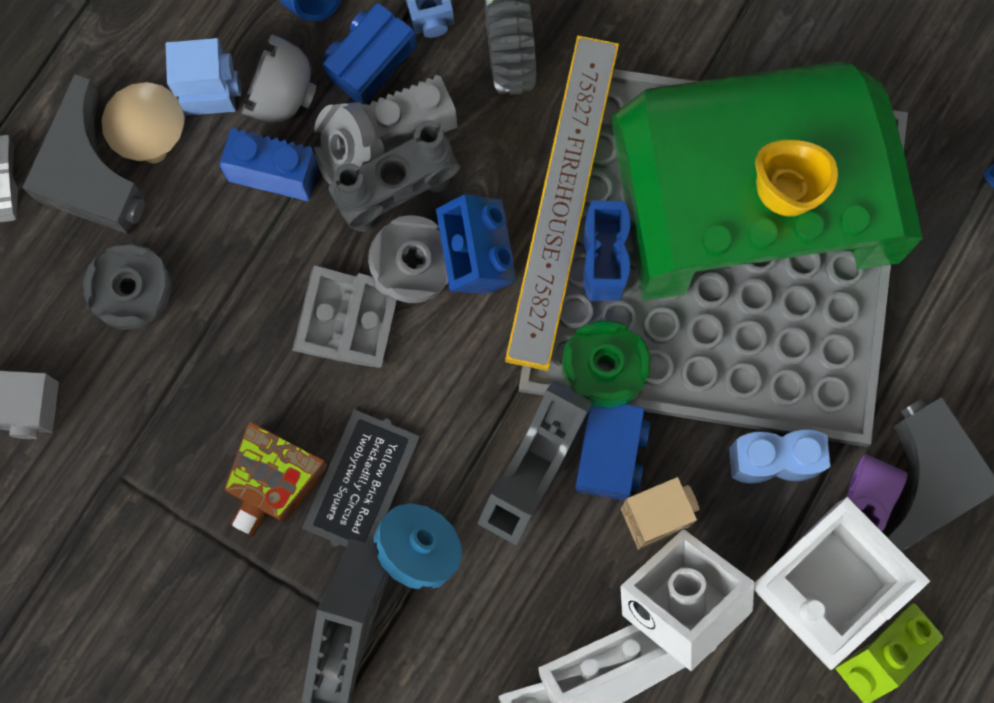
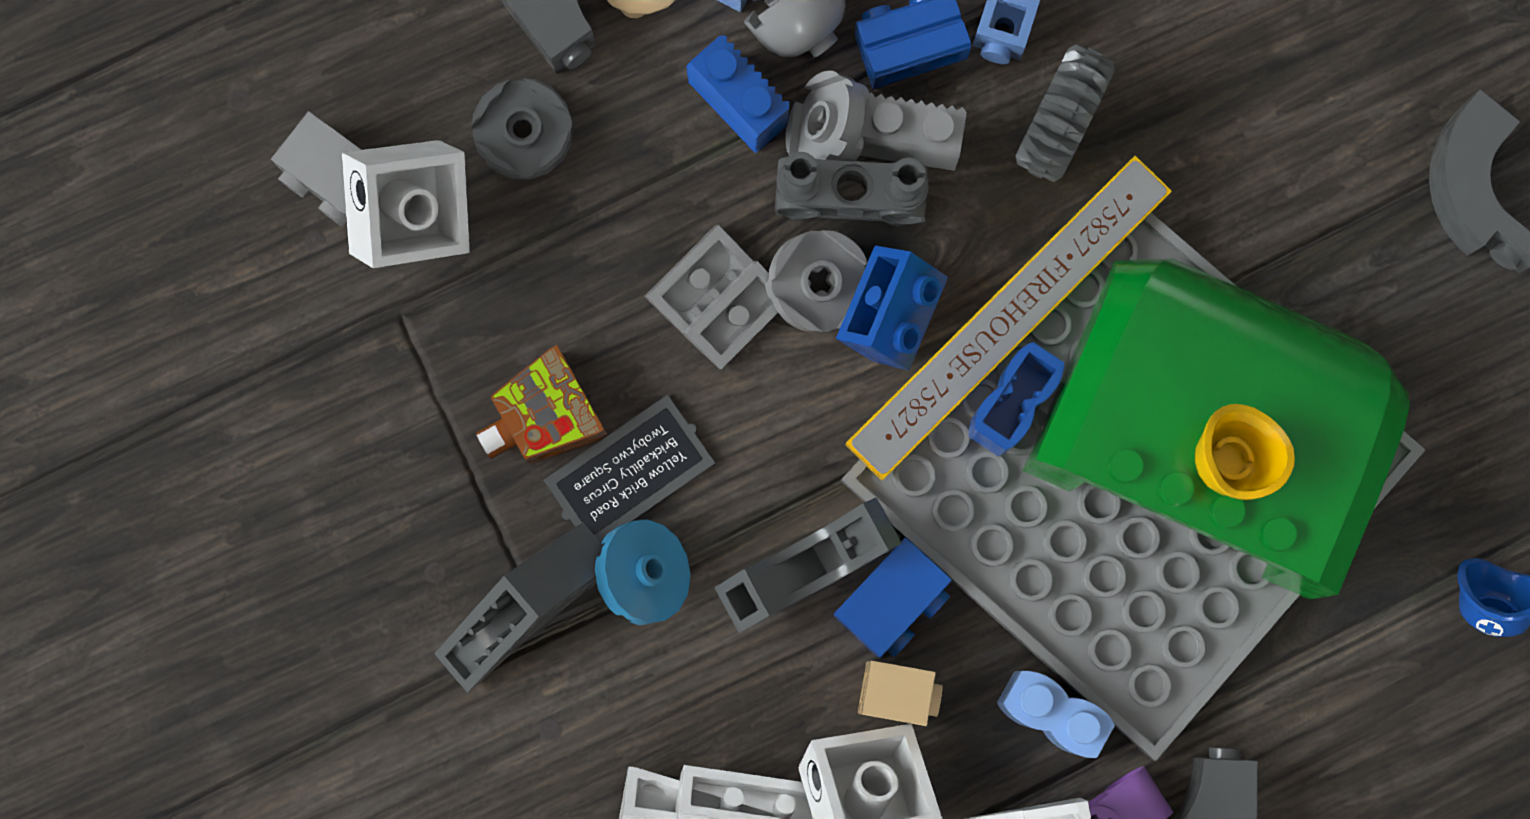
camera: 30 degrees right, 5 degrees up
green plate [561,320,651,408] -> none
none -> white brick [342,140,470,268]

